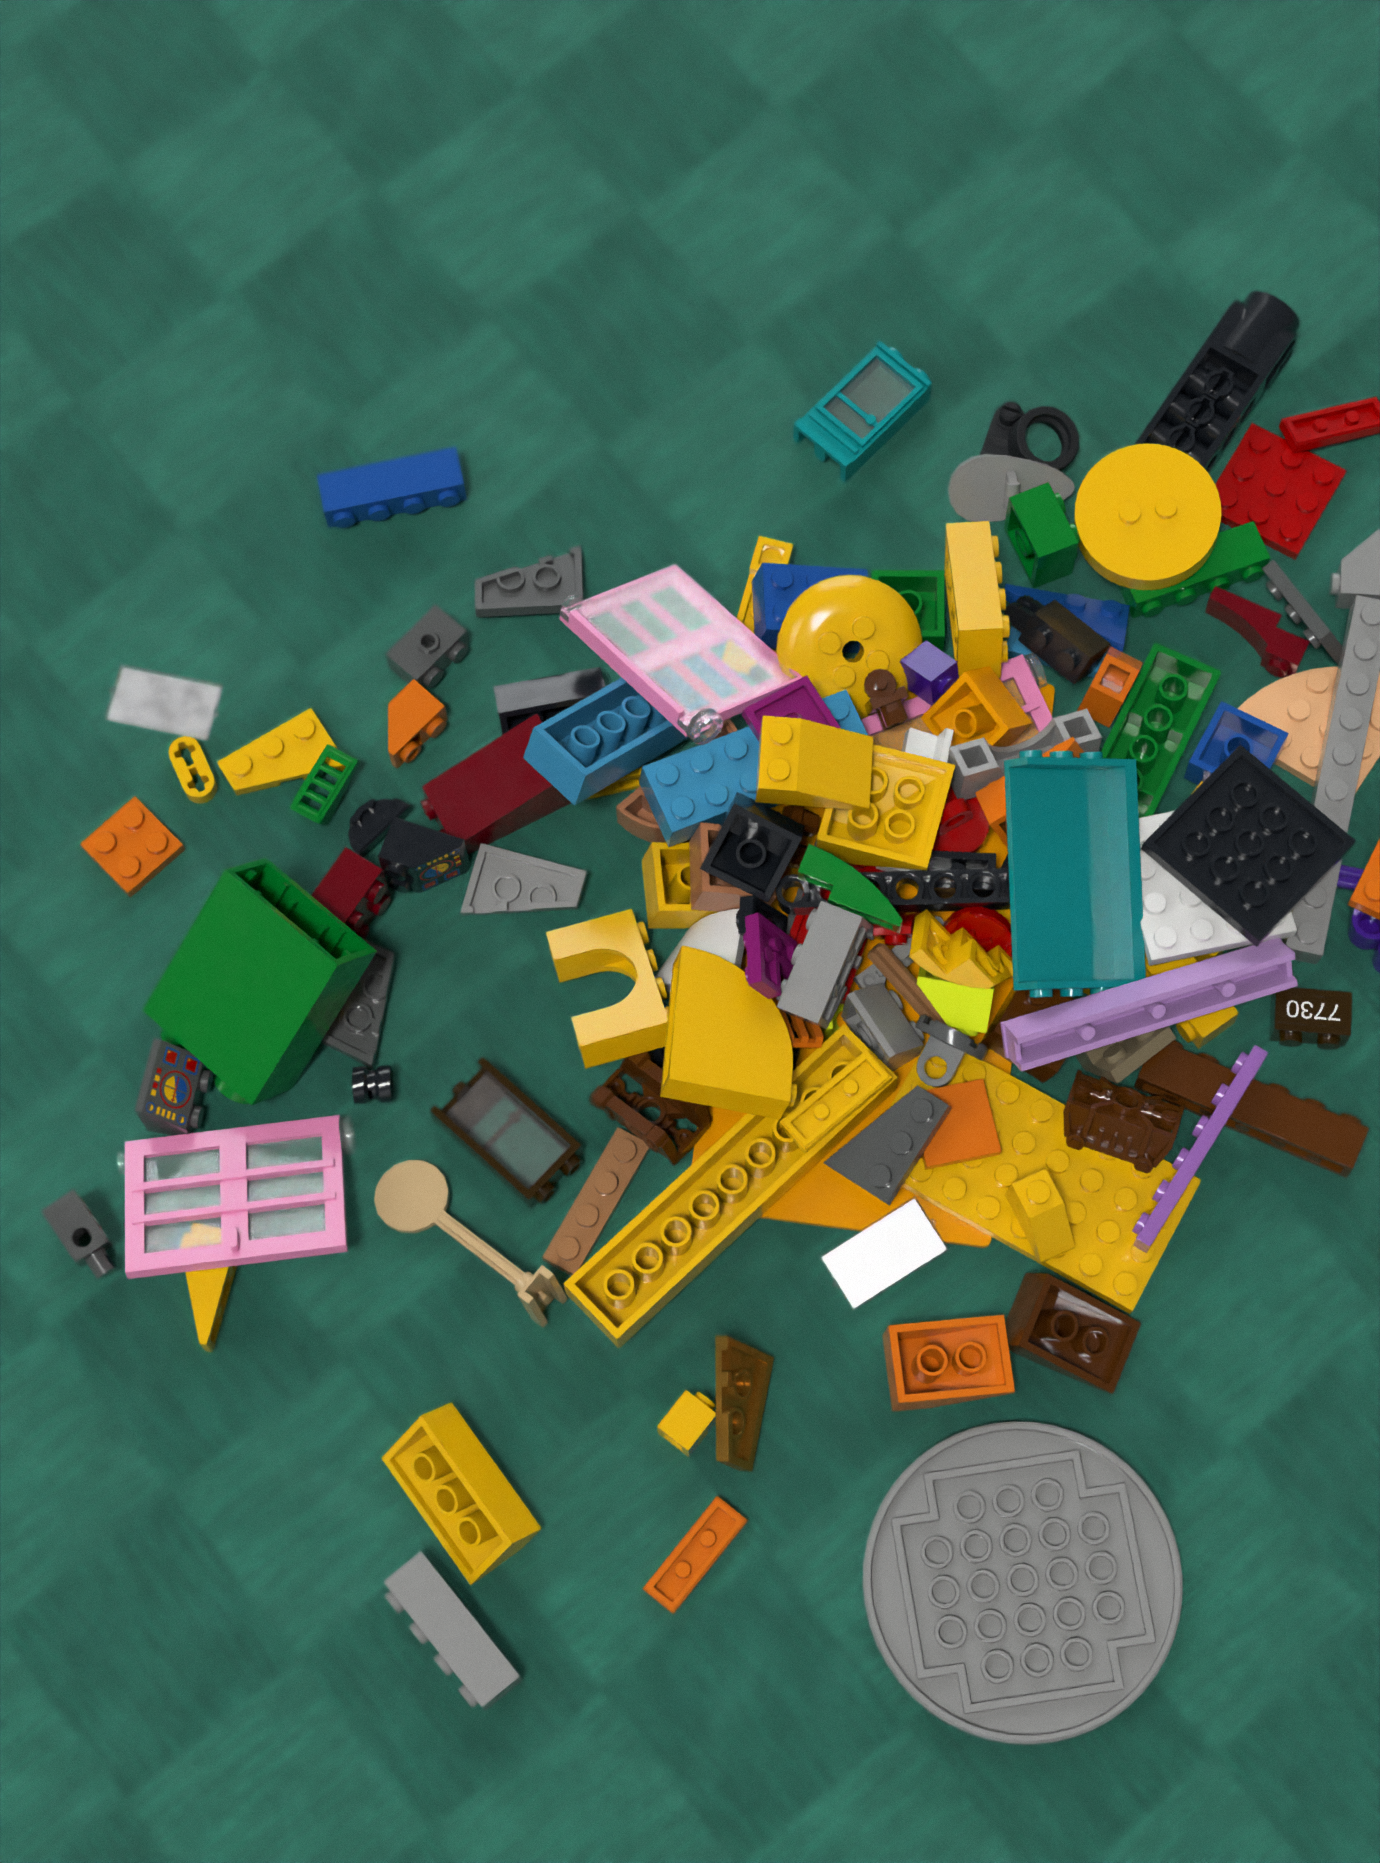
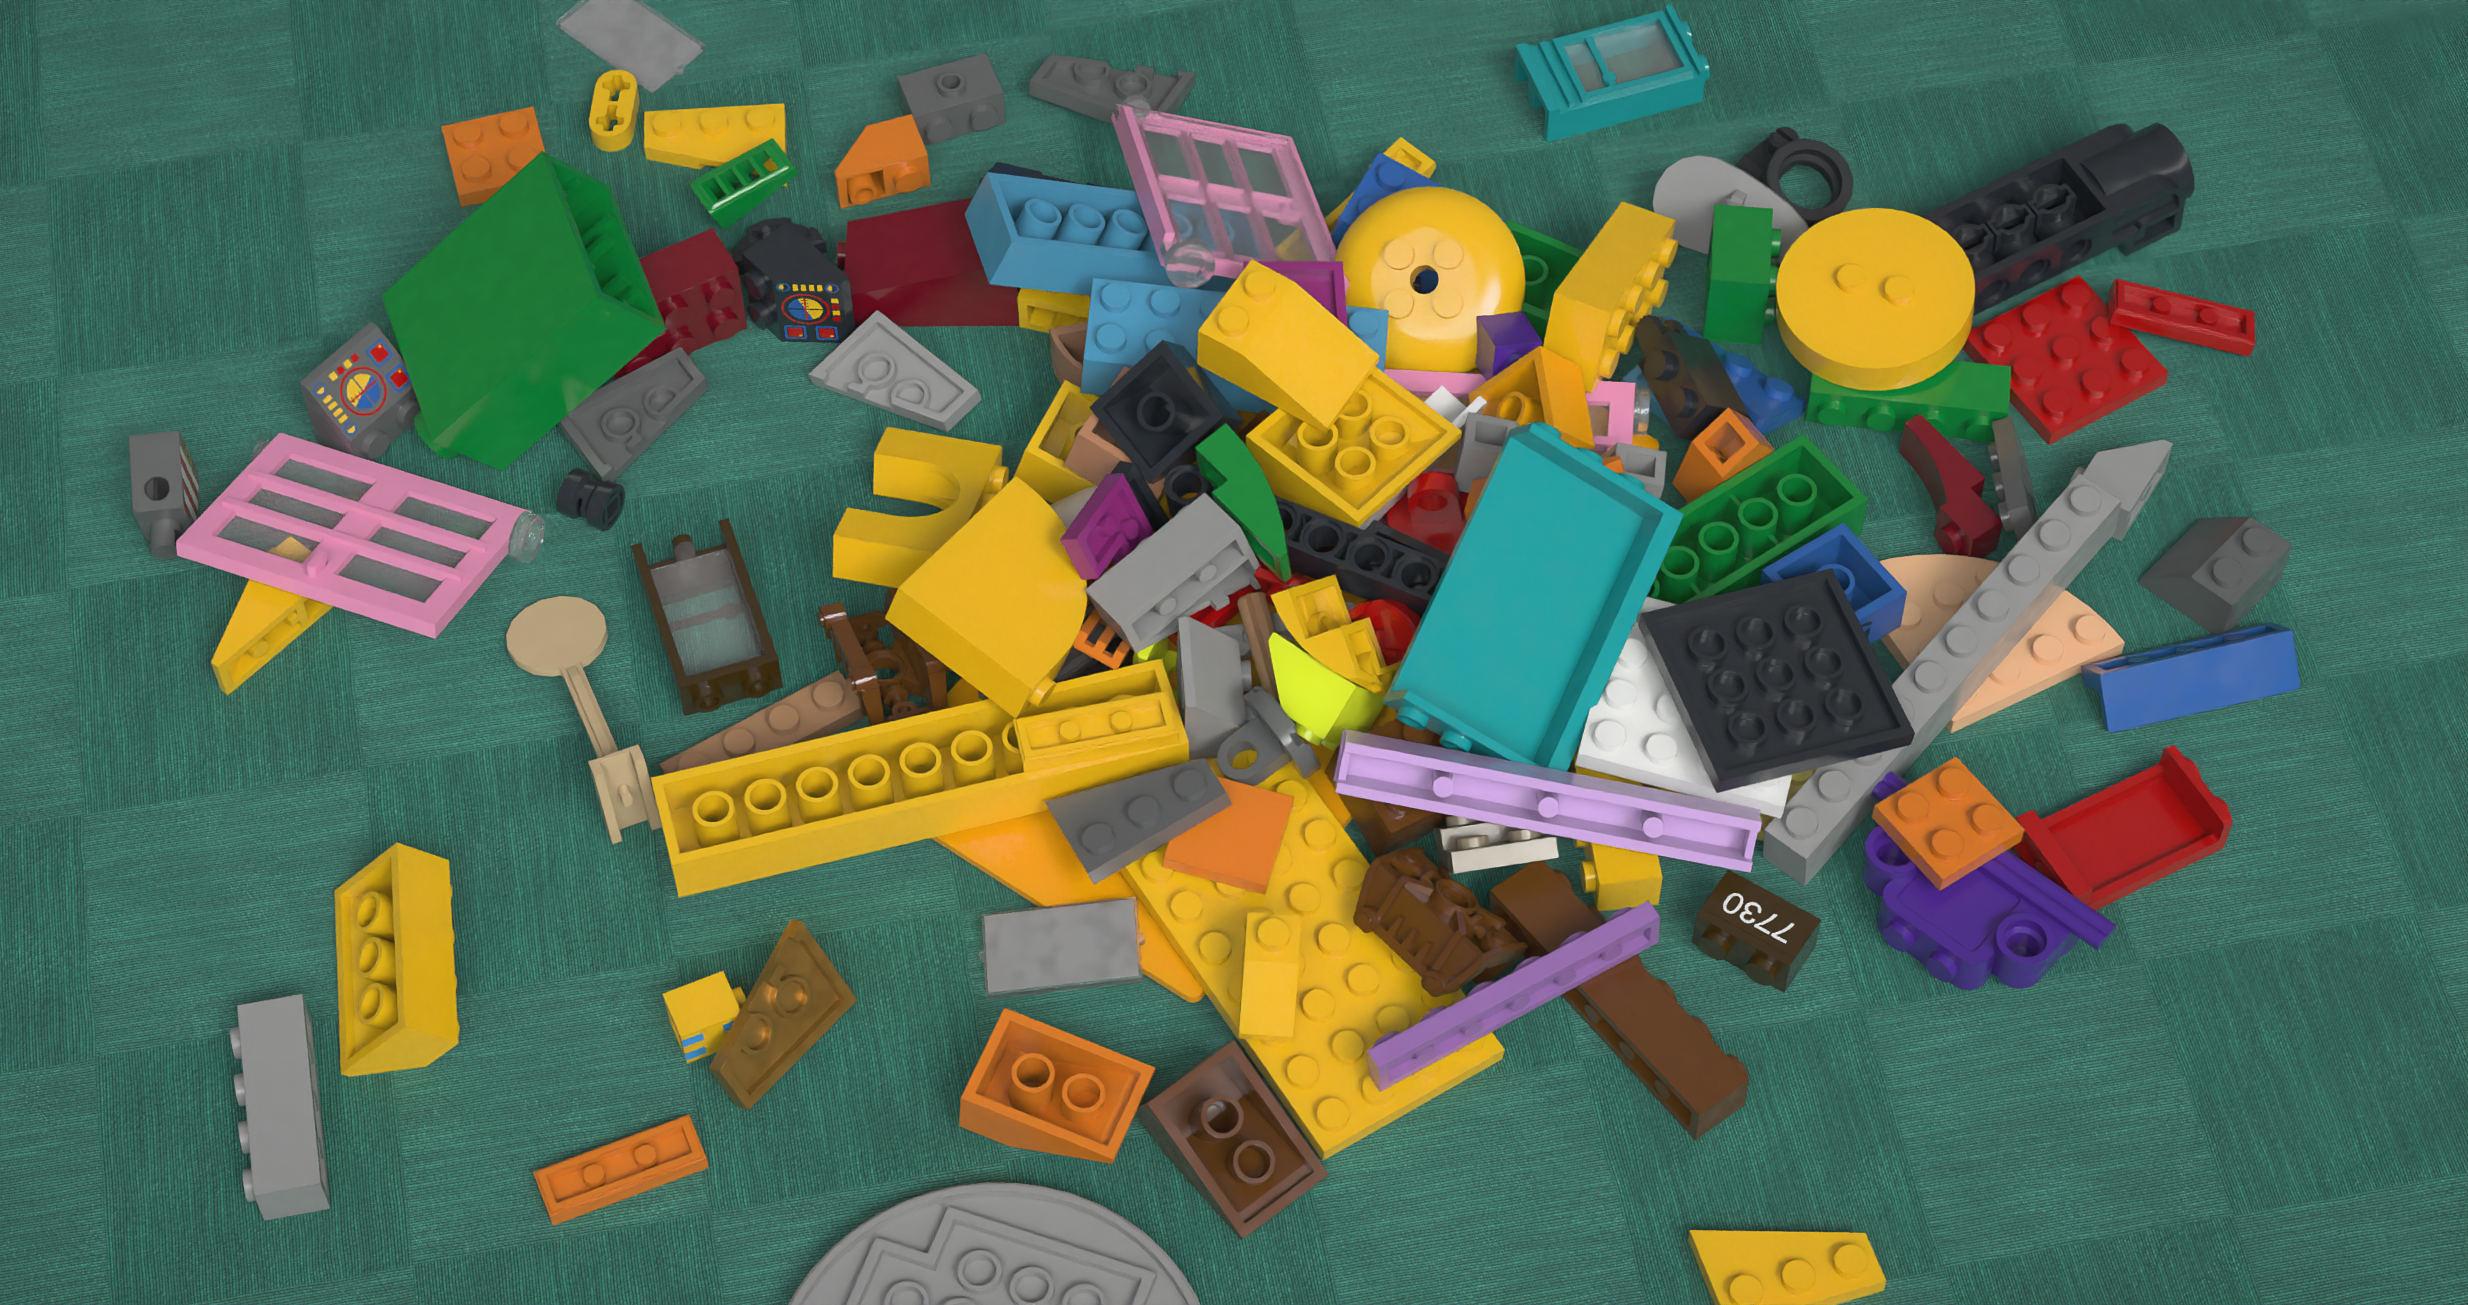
camera: 25 degrees right, 15 degrees down
reddish brown hips [864,669,908,731] -> none

